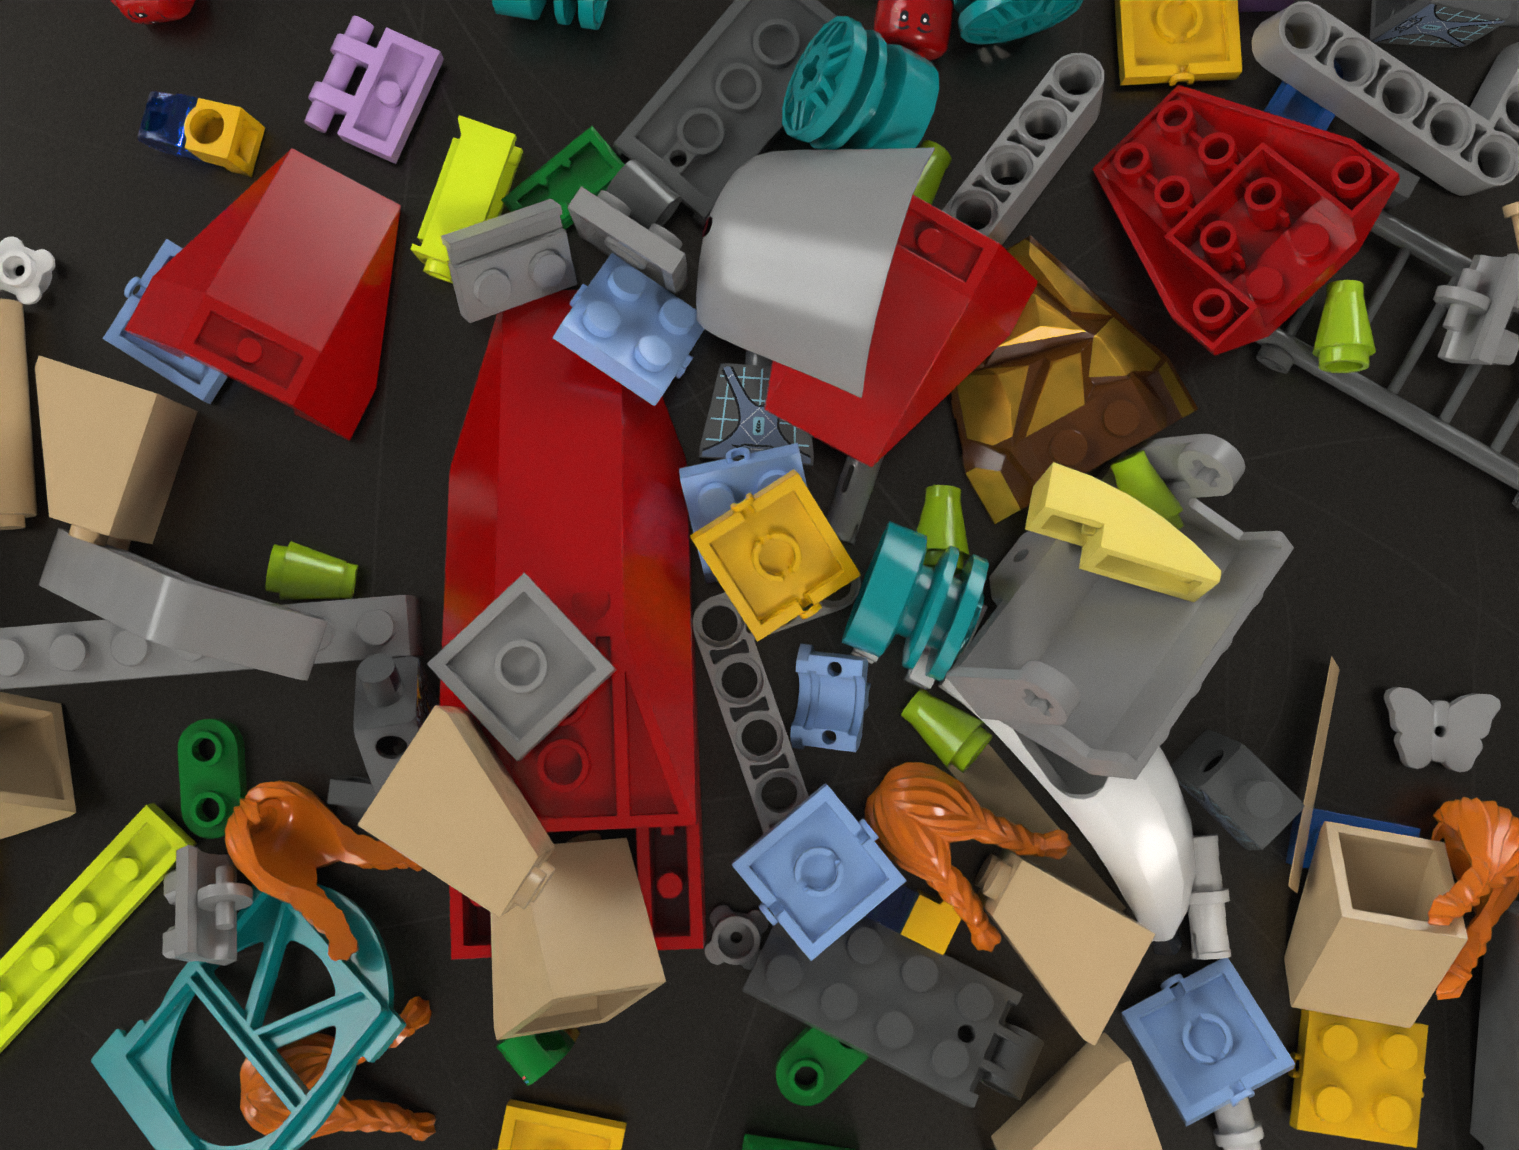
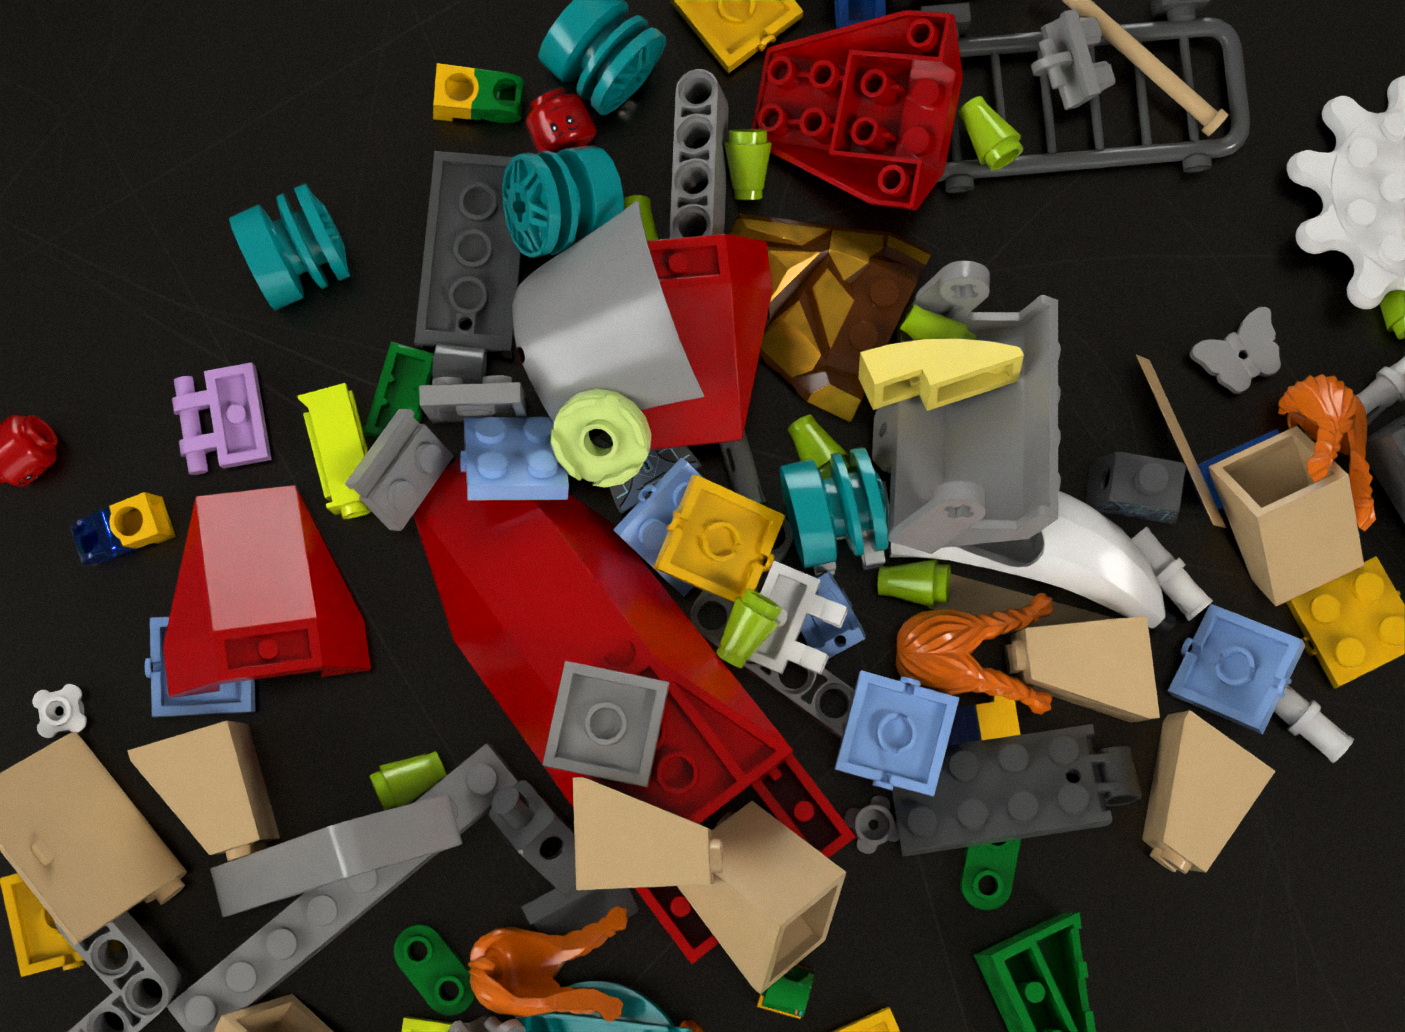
camera: 30 degrees left, 5 degrees down
none -> yellowish green tile [551,388,652,488]
none -> lime cone [716,588,783,668]
none -> lime cone [724,129,772,200]
none -> white plate [749,561,848,675]

